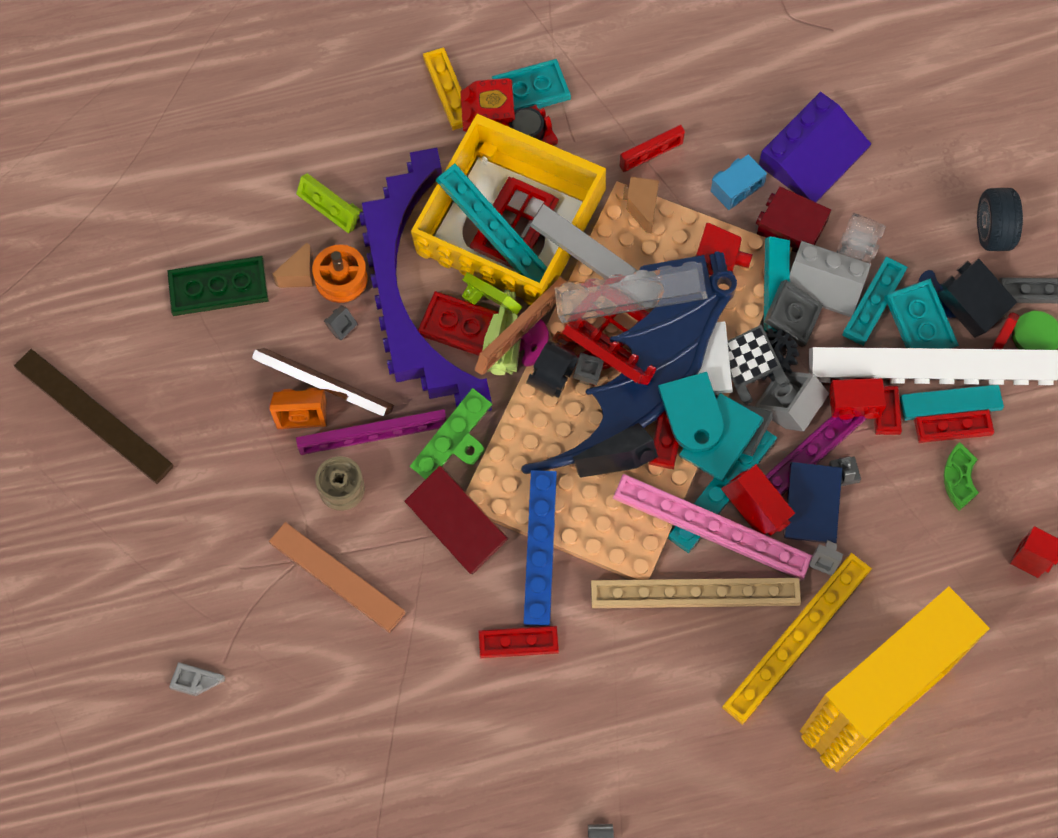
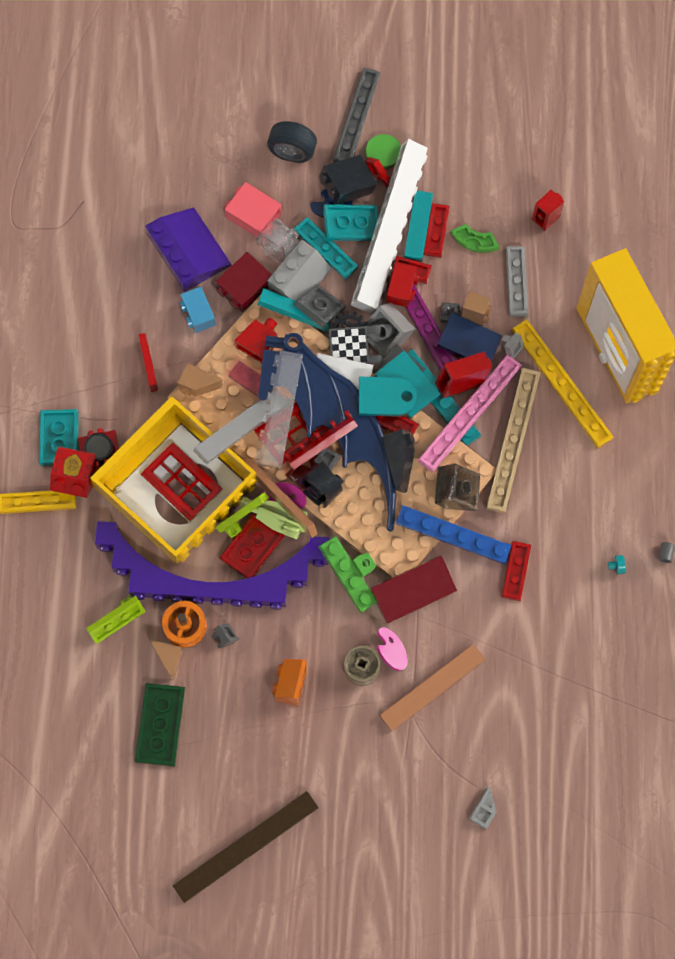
camera: 75 degrees left, 5 degrees up
tile [252,348,394,416] -> none
magenta tile [296,409,446,455] -> none
teal plate [436,163,547,283] -> none
none -> coral brick [224,182,282,240]
none -> clear pink tile [228,361,261,397]
none -> piece [377,628,407,671]
none -> clear smoke slope [435,463,480,511]
none -> medium nougat brick [461,291,492,326]
none -> light grey tile [506,246,528,317]
none -> teal tile [608,555,626,575]

